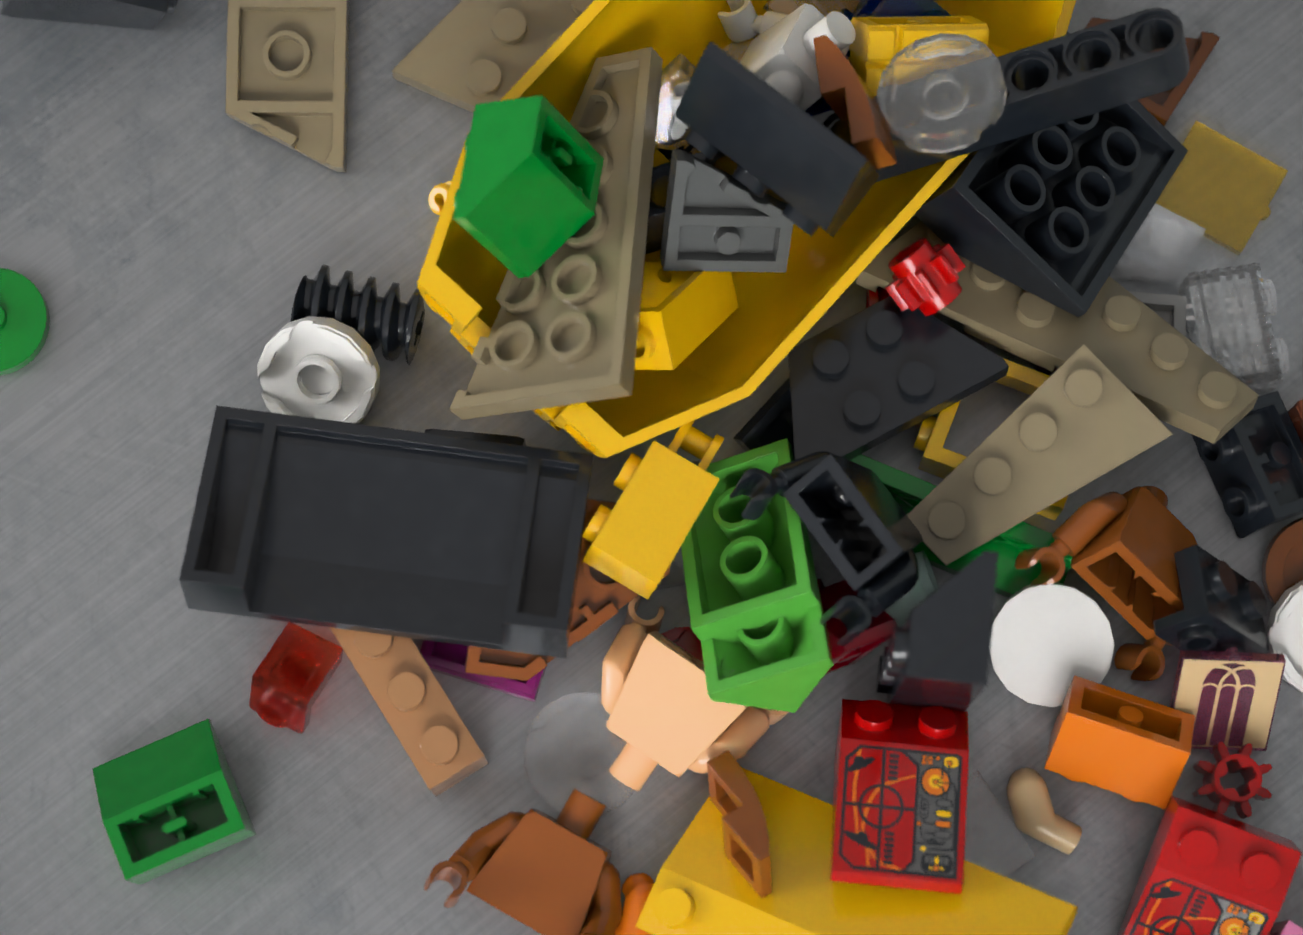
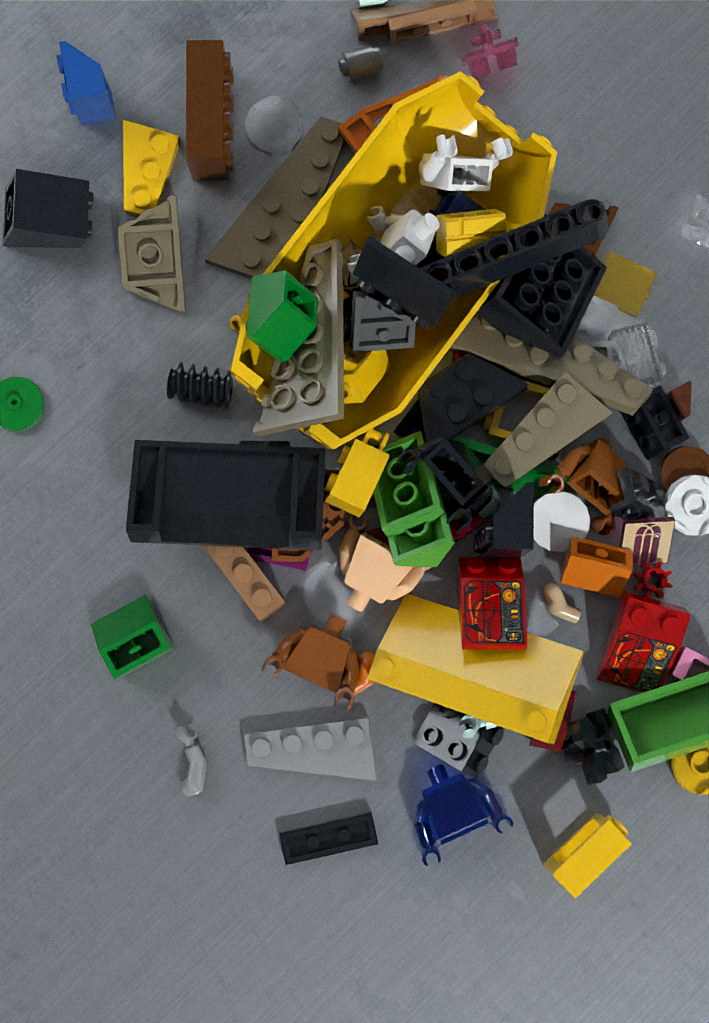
camera: 10 degrees left, 5 degrees up
clear red bracket [249,622,343,734] -> none
white tile [257,316,380,424] -> none
dark orange slope [707,750,772,898] -> none
dark orange slope [813,35,897,170] -> none
clear tile [877,33,1007,154] -> none
red gear [885,238,966,316] -> none

